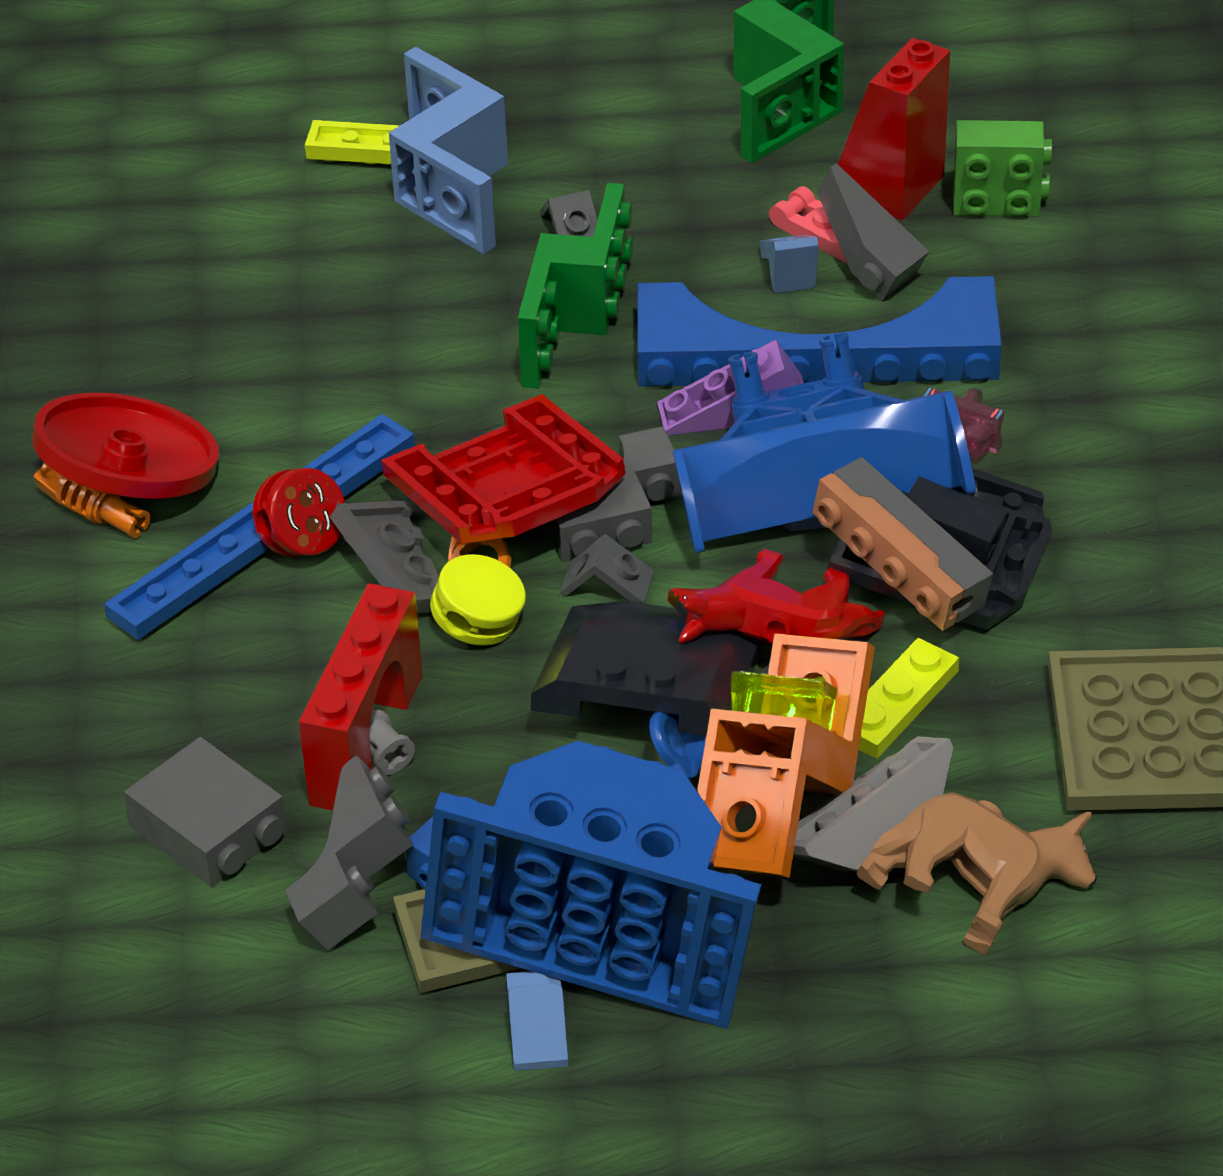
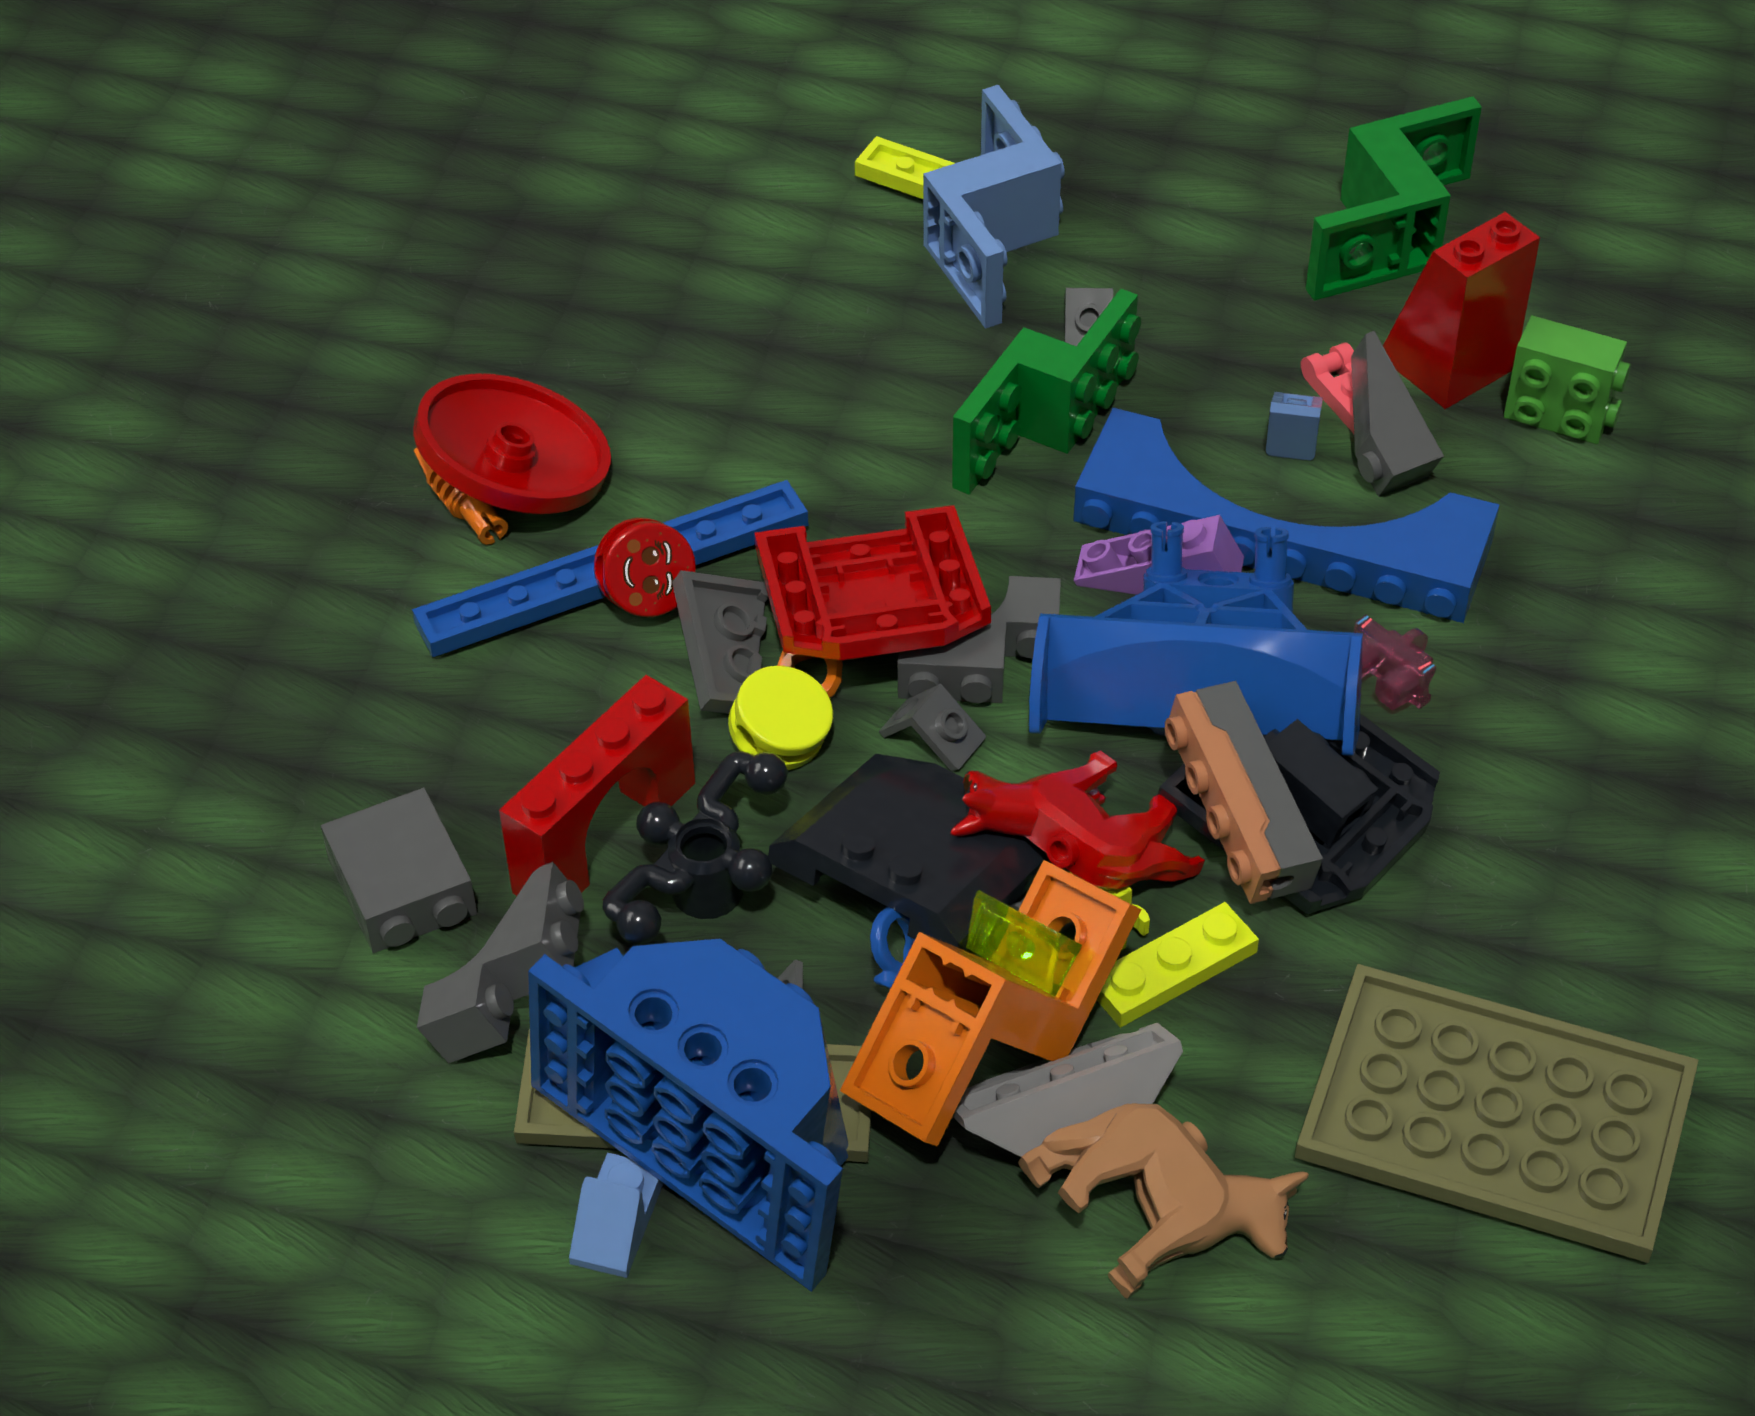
camera: 20 degrees right, 5 degrees up
light grey bush [370,710,415,775] -> none
none -> black wheel [602,751,788,945]

